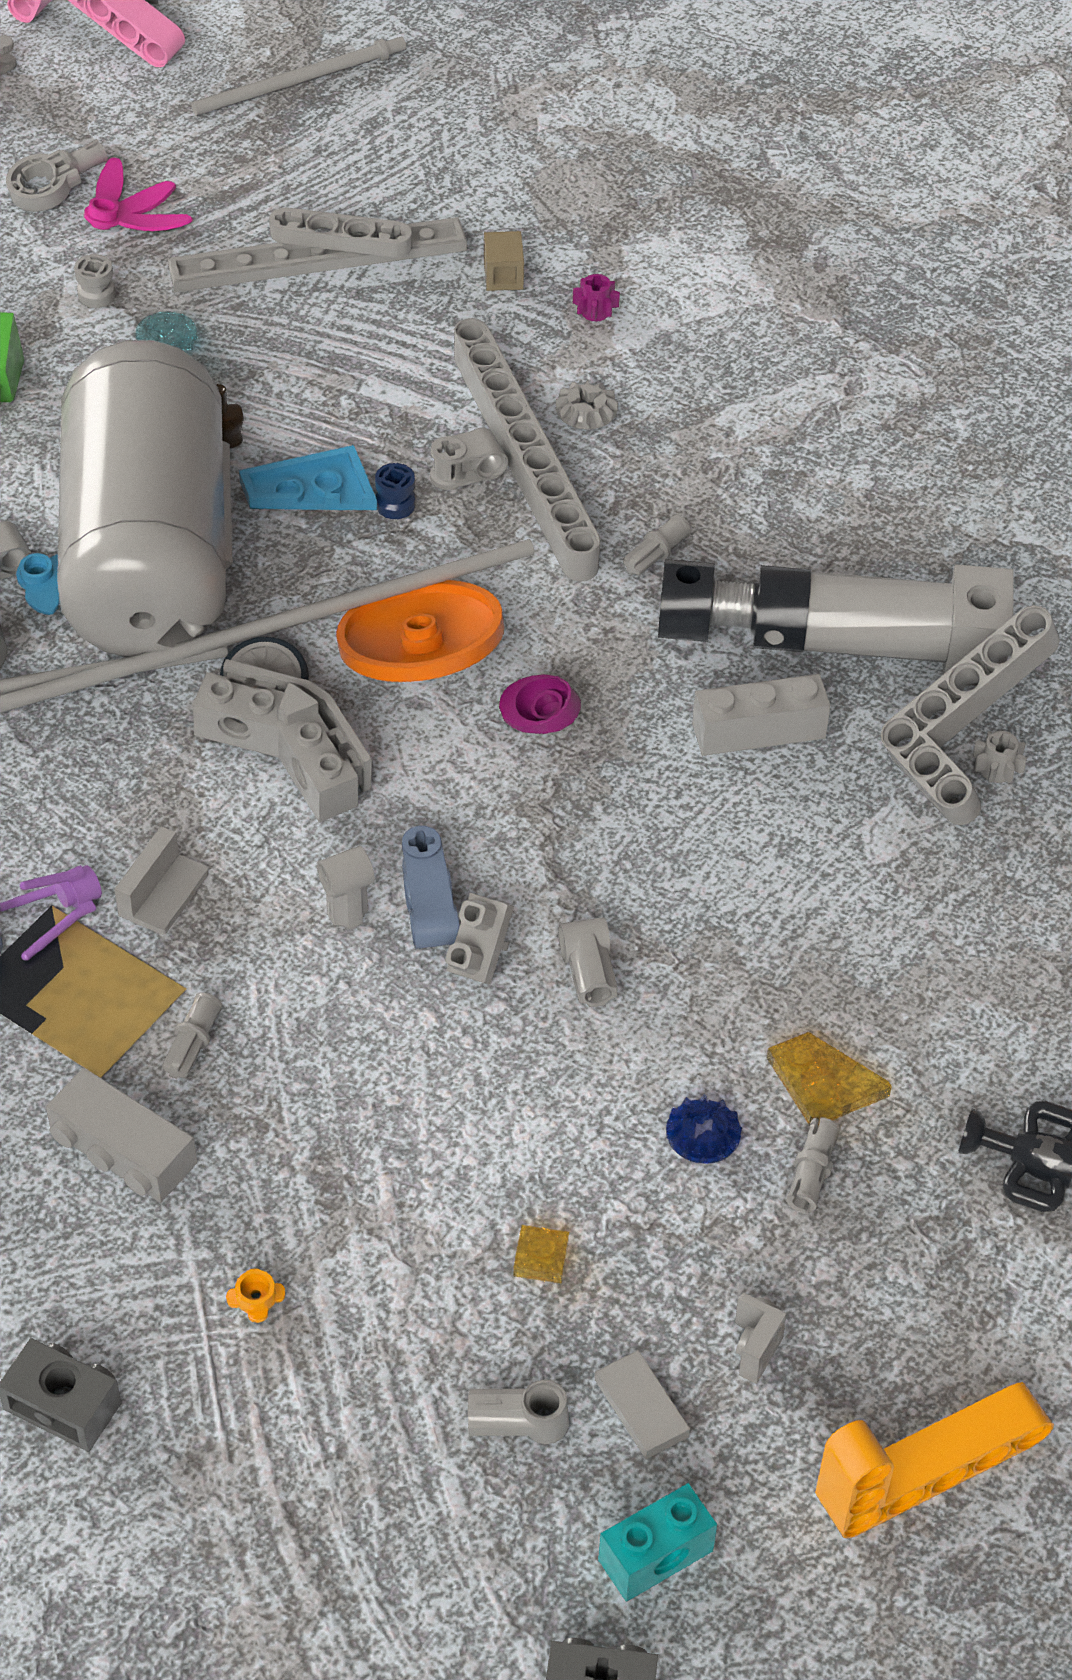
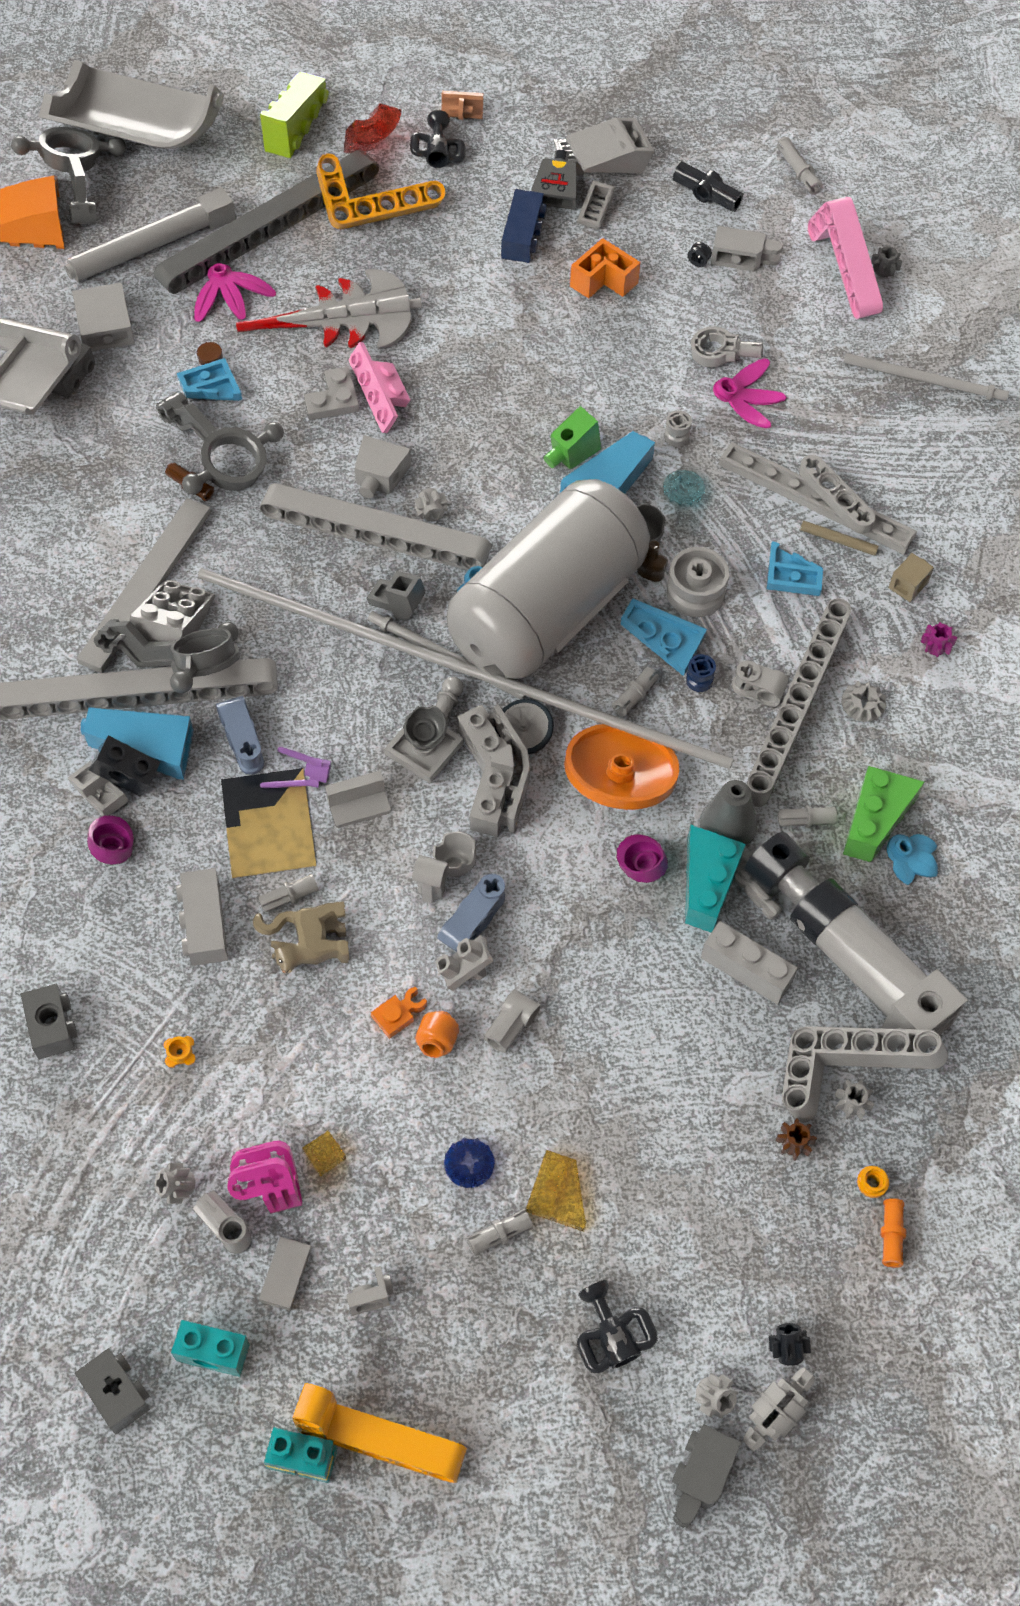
camera: 45 degrees right, 10 degrees up
none -> light grey gear [155,1163,195,1204]
none -> dark pink piece [227,1141,302,1214]
none -> dark tan animal [253,902,349,974]
none -> teal hips [264,1427,338,1483]
none -> orange plate [371,987,427,1039]
none -> light grey plate [384,728,464,783]
none -> dark grey hair [403,705,448,749]
none -> orange head [415,1011,459,1058]
none -> light grey hair [432,831,477,877]
none -> light grey pin [435,677,464,721]
none -> dark azure slope [560,431,655,494]
none -> light grey pin [612,667,659,716]
none -> light grey wheel [667,547,729,617]
none -> teal wedge [685,824,746,933]
none -> dark grey cone [700,780,758,844]
none -> light grey axle [734,870,782,919]
none -> dark azure wing [766,541,823,596]
none -> reddish brown gear [776,1118,817,1161]
none -> dark tan bar [800,520,879,556]
none -> bright green wedge [843,766,925,862]
none -> dark azure plate [887,834,938,885]

